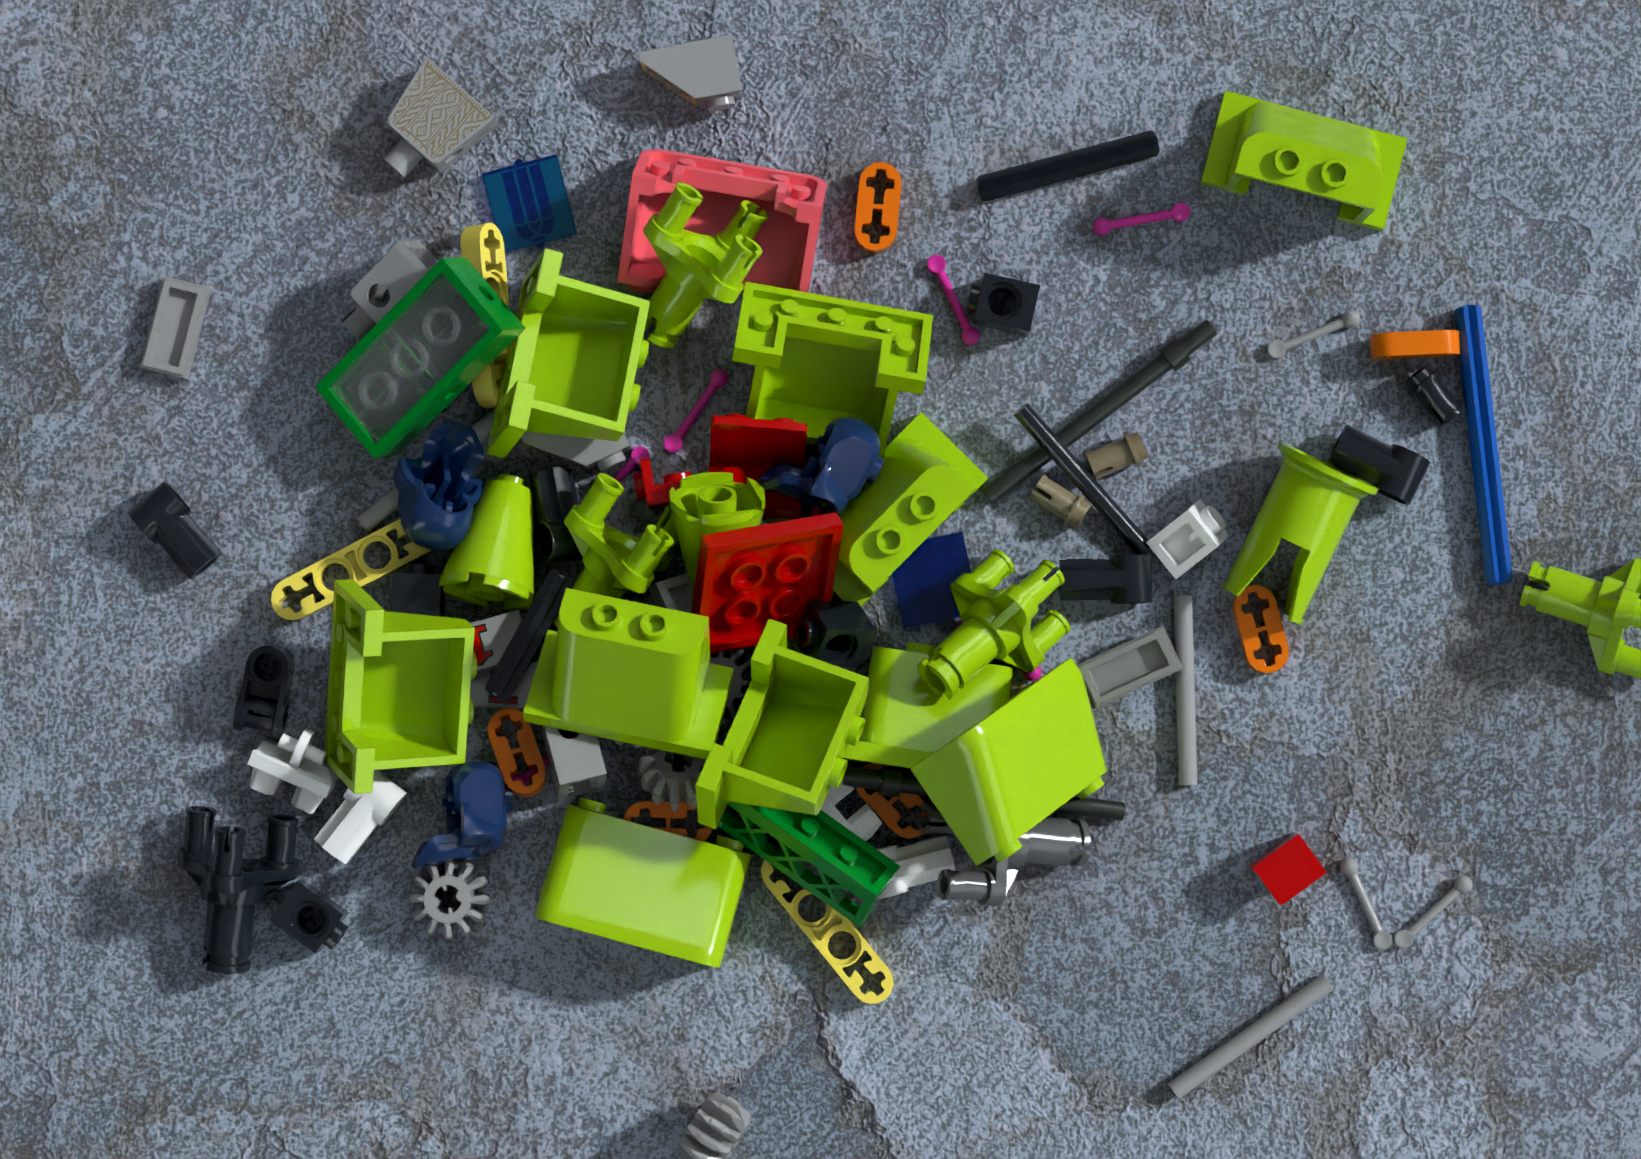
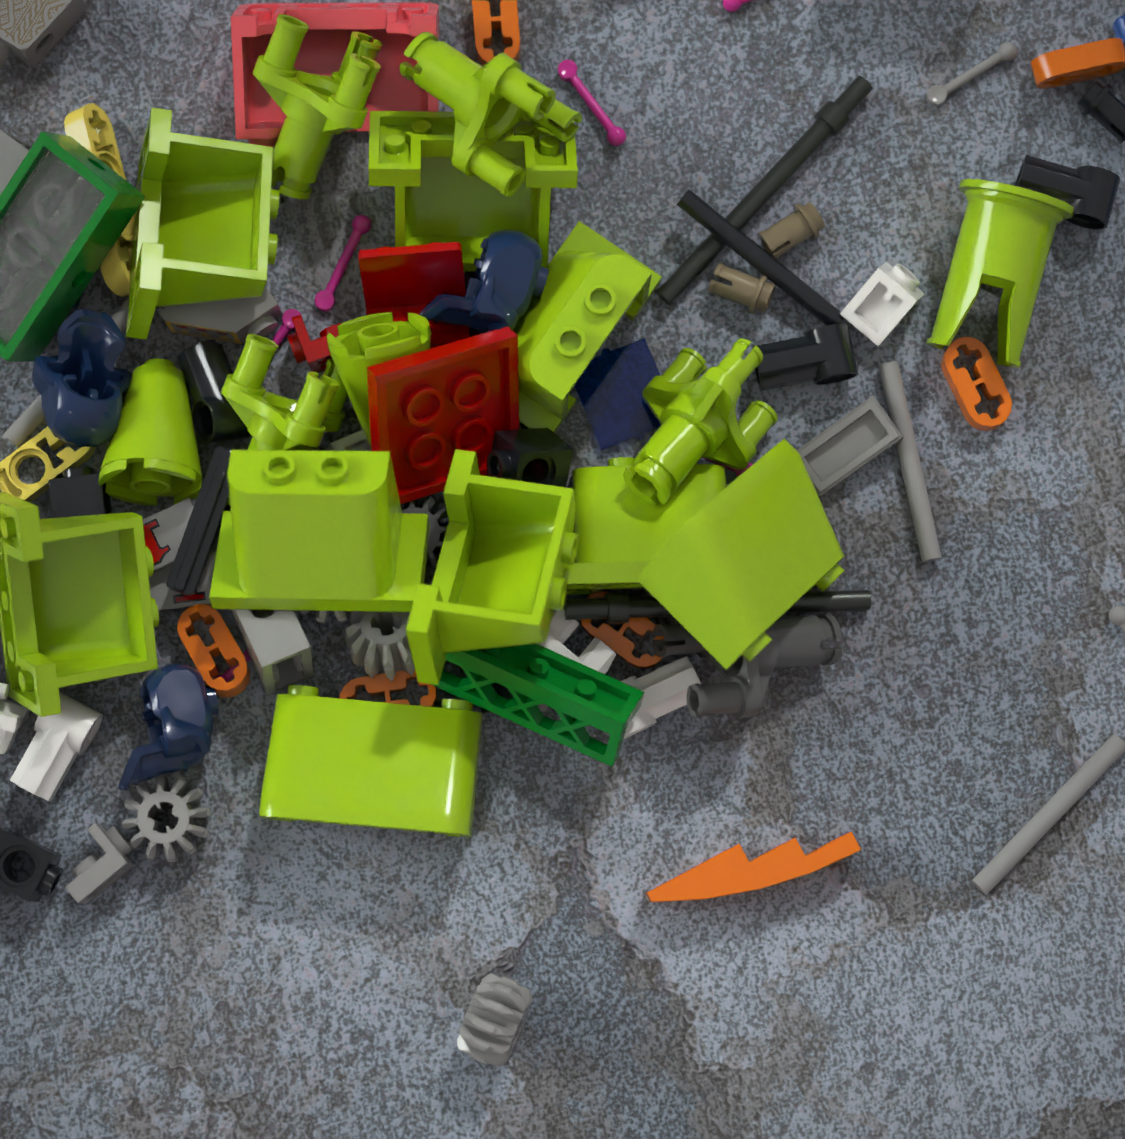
camera: 10 degrees left, 5 degrees down
clear blue piece [482,154,578,253] -> none
light yellow beam [761,860,894,1004] -> none
black brick [966,273,1040,336] -> none
red panel [1248,833,1327,904] -> none
none -> light grey bracket [65,822,136,905]
none -> lime wheel [400,32,582,197]
none -> orange slope [645,831,861,902]

